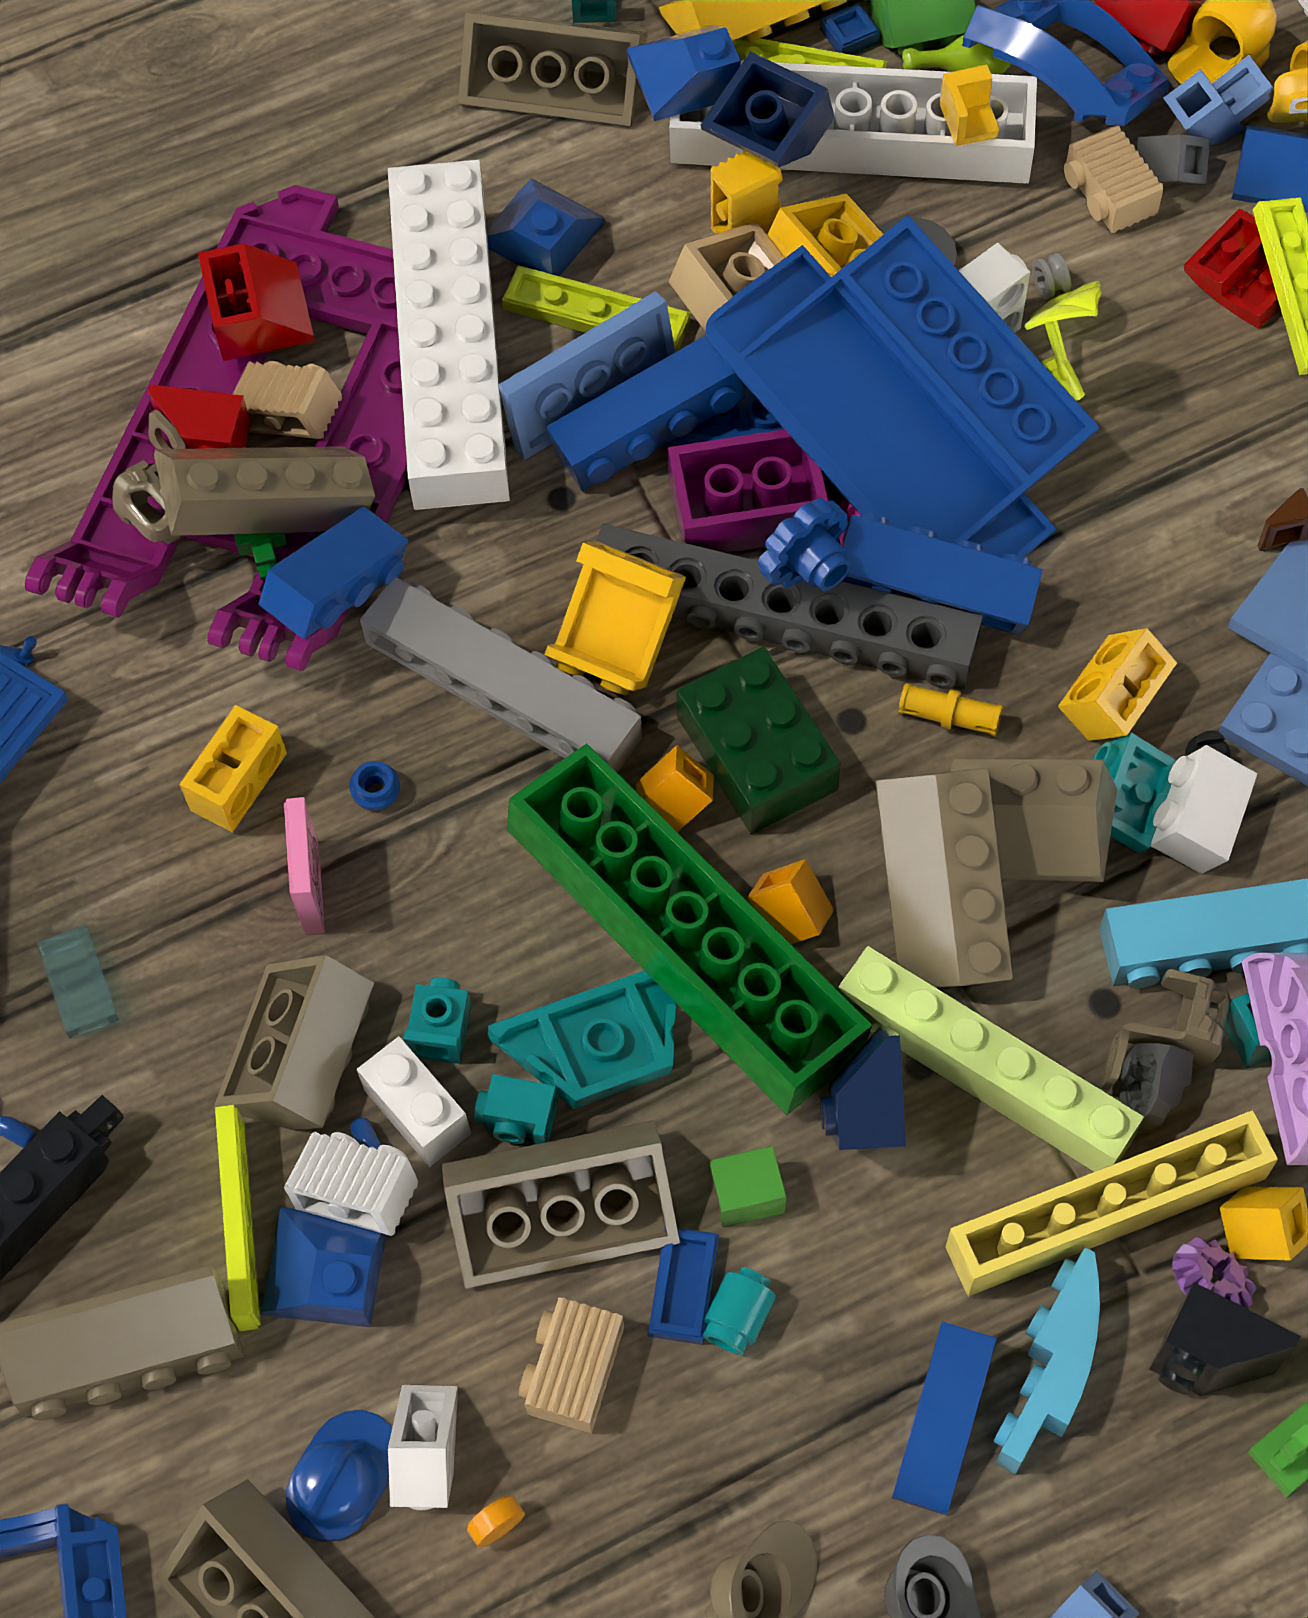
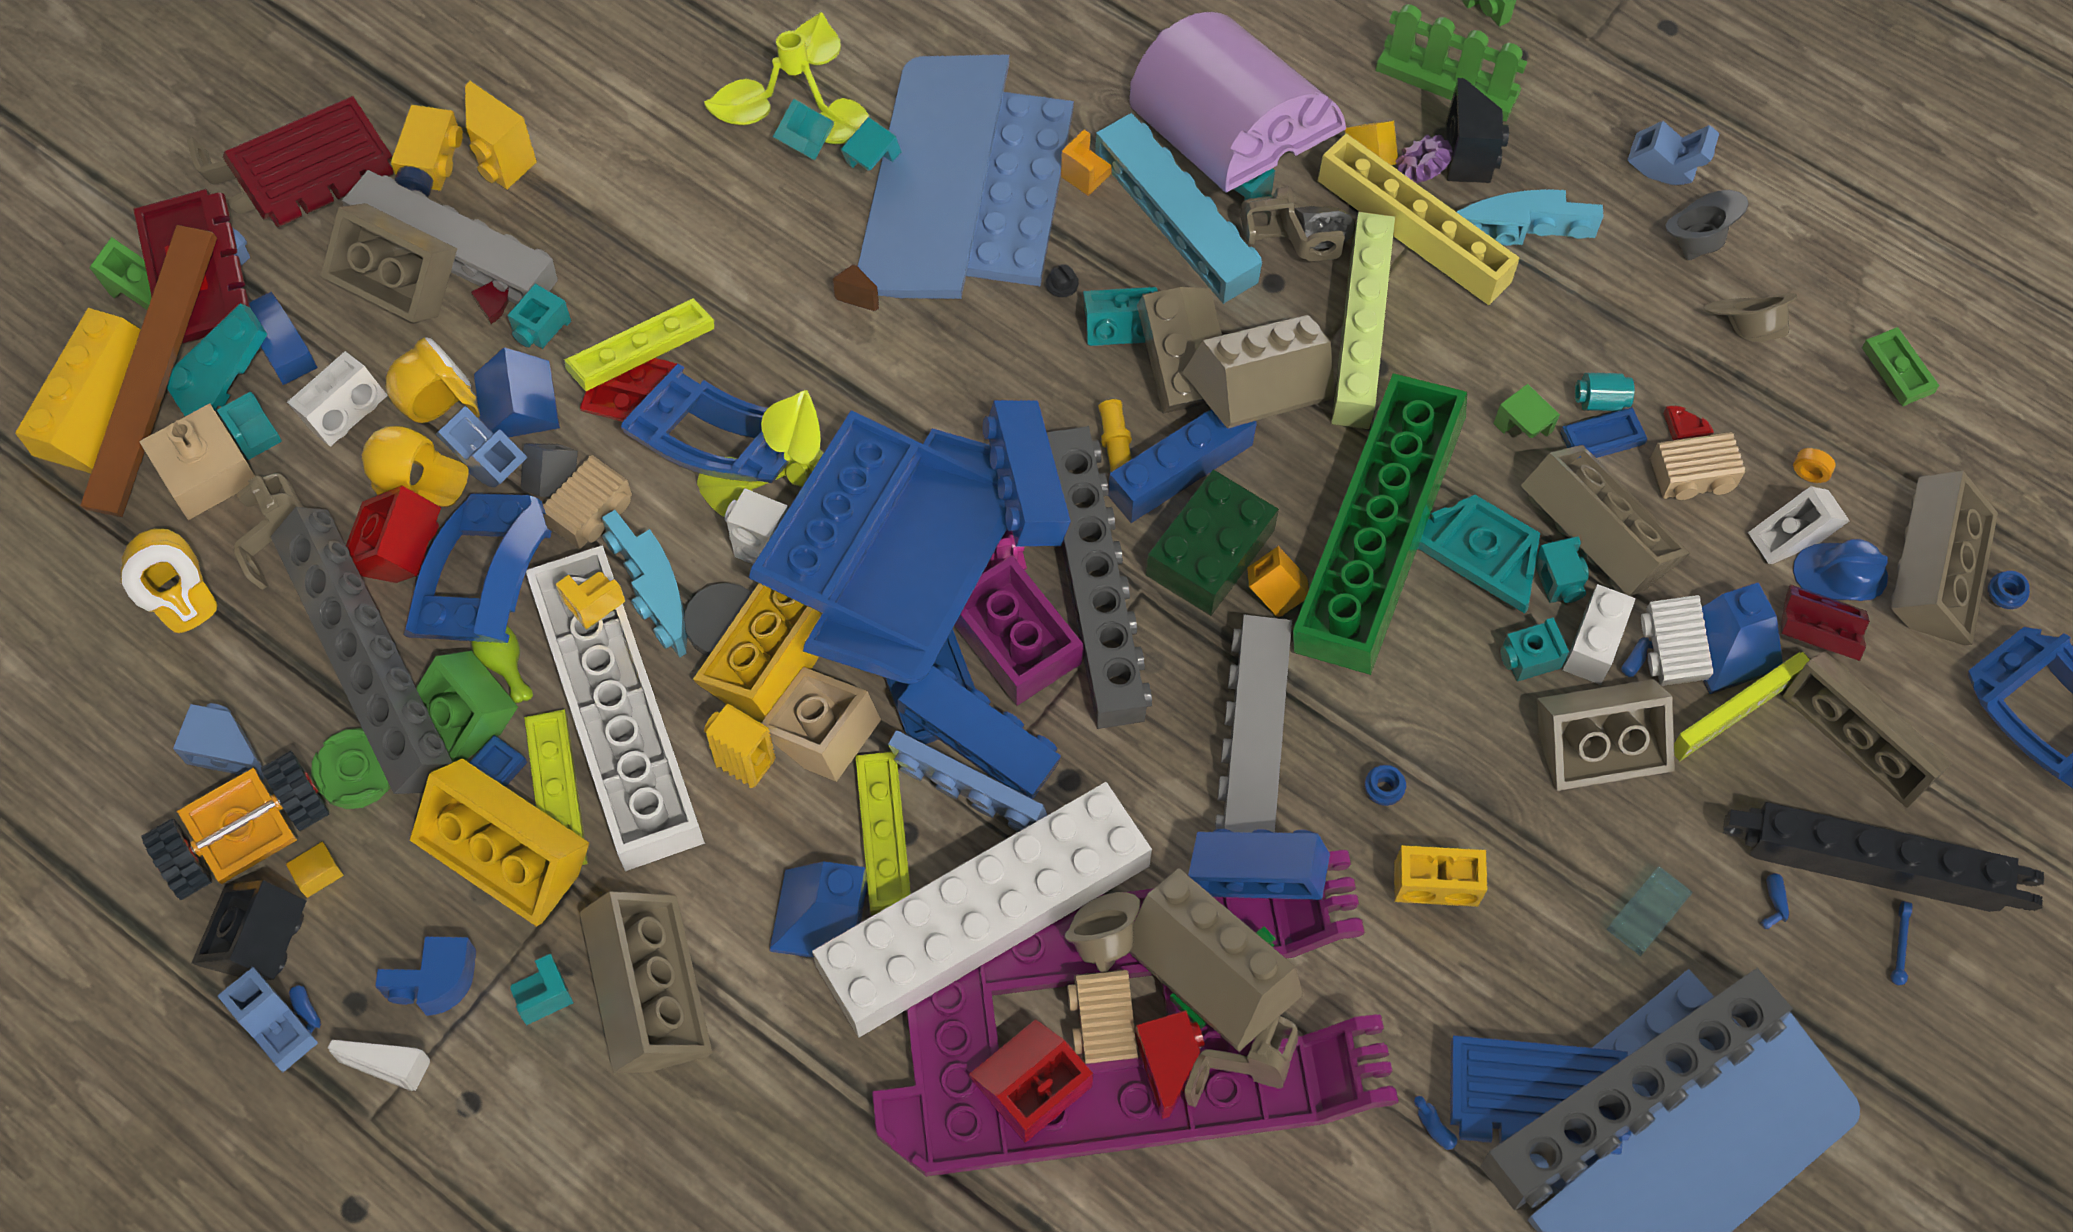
camera: 120 degrees left, 0 degrees up
bright pink tile [284,797,325,935] -> none
yellow panel [544,541,686,695] -> none
blue slope [627,26,741,121] -> none
dark blue slope [700,51,835,168] -> none
light orange panel [747,859,833,944] -> none
blue plant [758,498,851,591] -> none
dark blue slope [820,1026,906,1150] -> none
blue slope [892,1321,997,1516] -> none
light grey bush [1032,253,1071,300] -> none
yellow brick [1058,628,1177,741] -> none
white brick [1150,745,1257,874] -> none
none -> medium azure slope [602,510,687,657]
none -> blue wedge [621,364,789,483]
none -> dark tan piece [1065,892,1140,973]
none -> blue brick [1108,409,1257,523]
none -> red tile [1663,406,1714,441]
none -> dark red slope [1781,584,1870,661]

